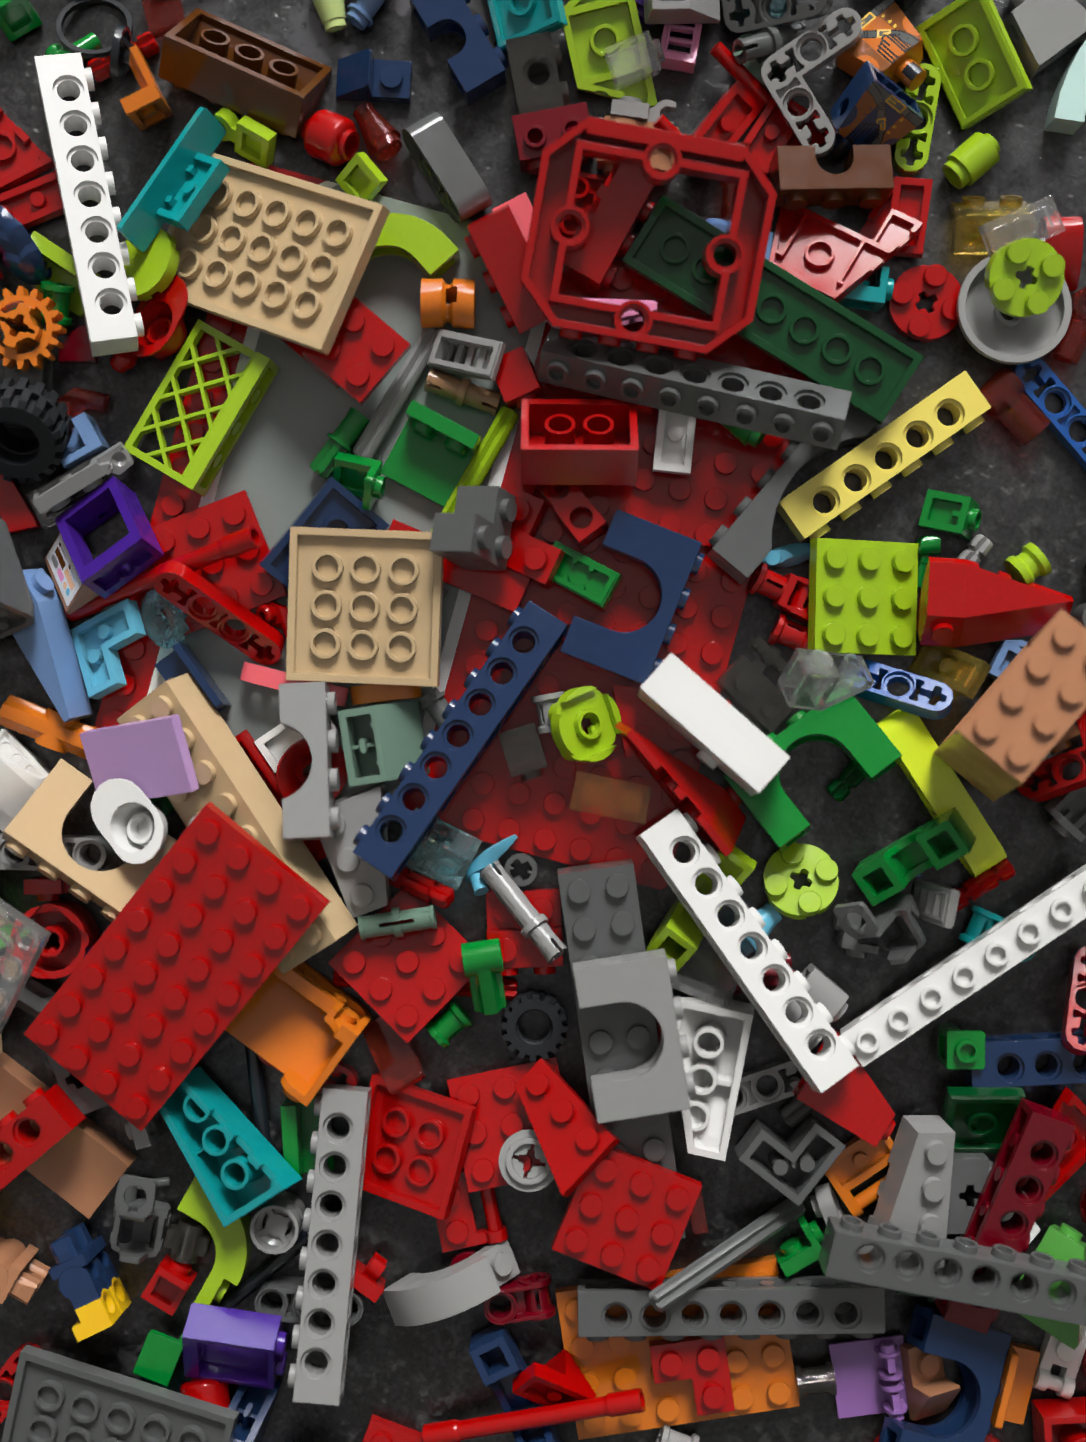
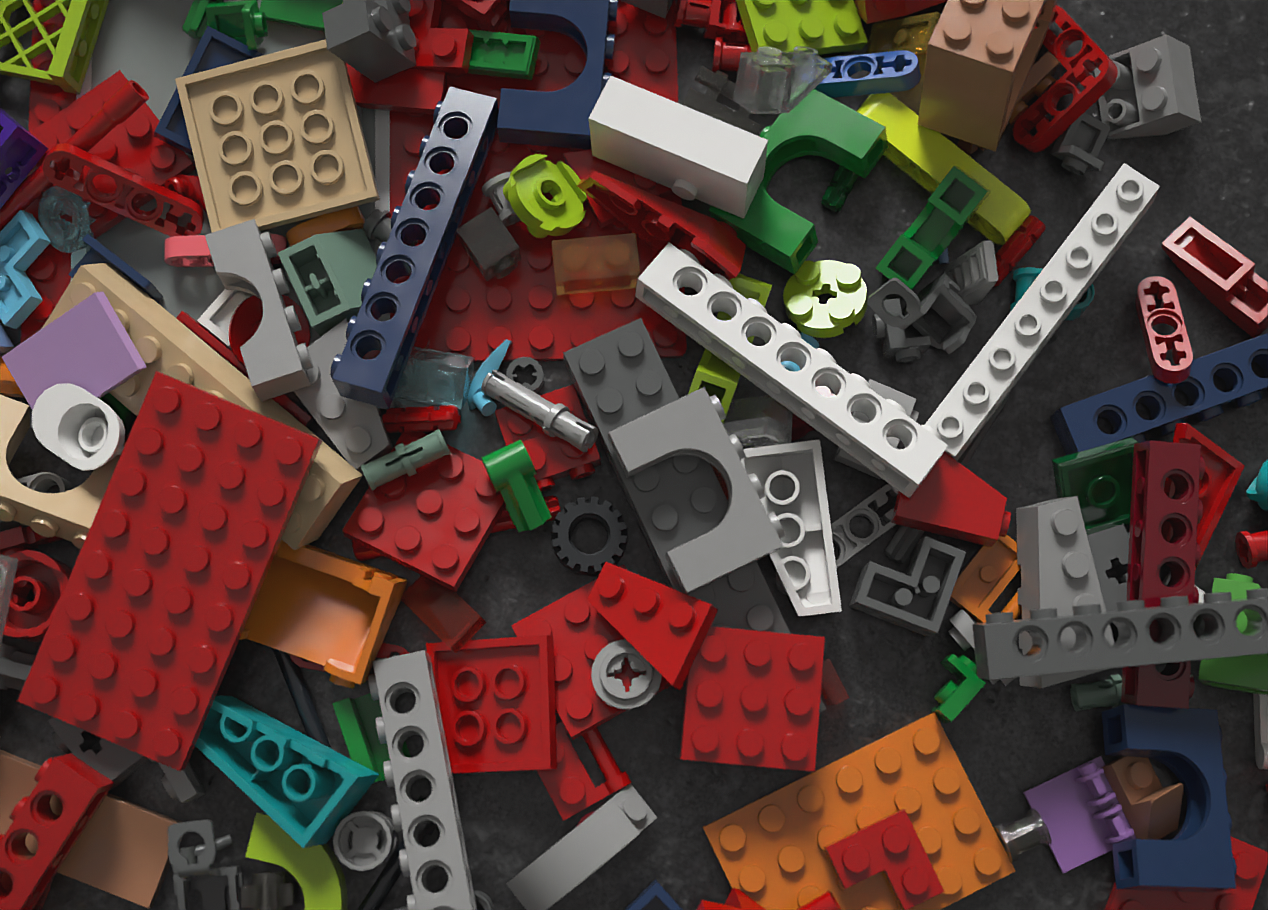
camera: 15 degrees left, 10 degrees down
red tile [354,1252,388,1303] -> none
green bush [425,999,475,1049] -> none
dark red piece [483,1272,556,1325] -> none
dark grey brick [577,1276,886,1342] -> none
dark grey axle [648,1198,806,1312] -> none
green bracket [937,1023,985,1070] -> none
orange panel [990,1341,1041,1429] -> none

